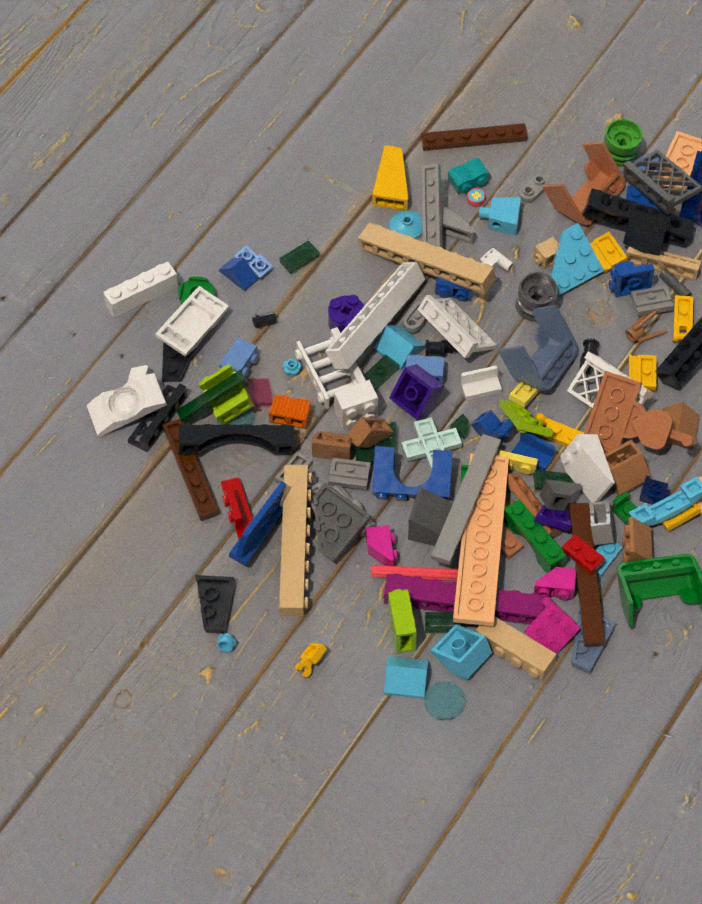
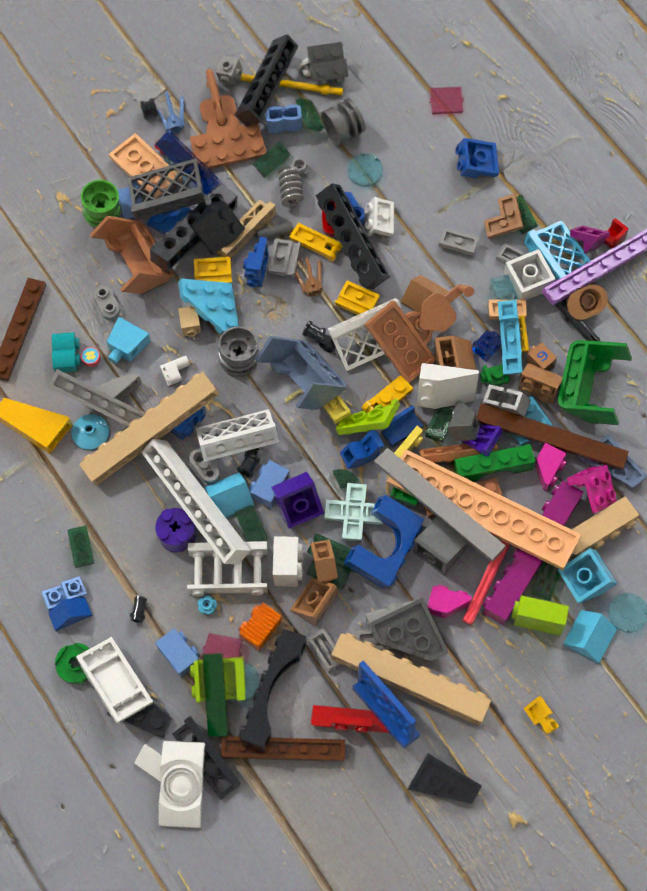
camera: 65 degrees left, 10 degrees up
white brick [103,262,178,317] -> none
medium azure plate [217,633,236,652] -> none
light grey plate [328,458,371,490] -> none
white panel [460,366,502,401] -> none
red plate [562,534,605,574] -> none
none -> medium nougat brick [526,342,557,371]

